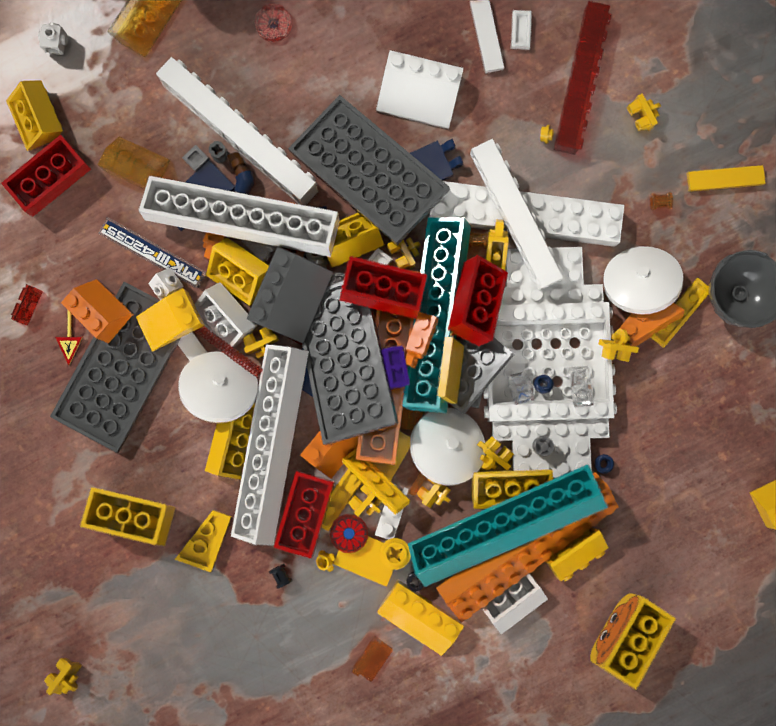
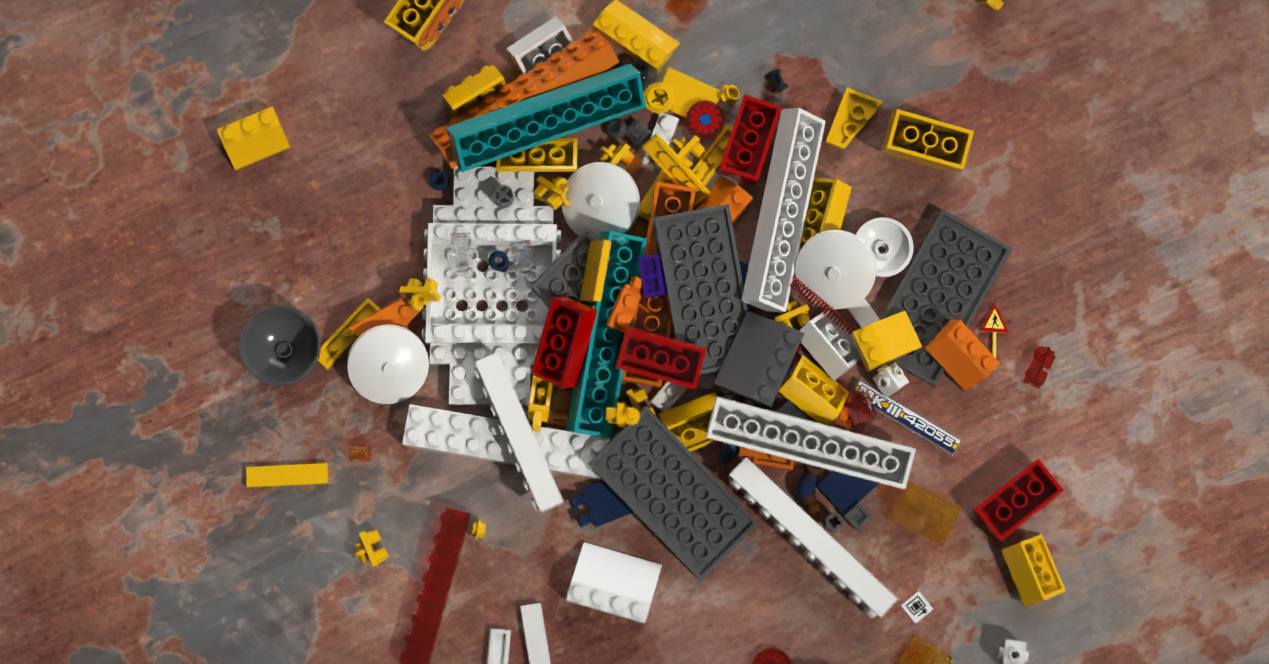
camera: 175 degrees left, 5 degrees down
none -> flat silver tile [606,118,627,139]
none -> yellow hips [606,403,640,429]
none -> flat silver plate [624,118,651,148]
none -> clear red brick [846,391,877,425]
none -> white dish [856,217,914,277]
none -> white sticker [901,591,933,623]

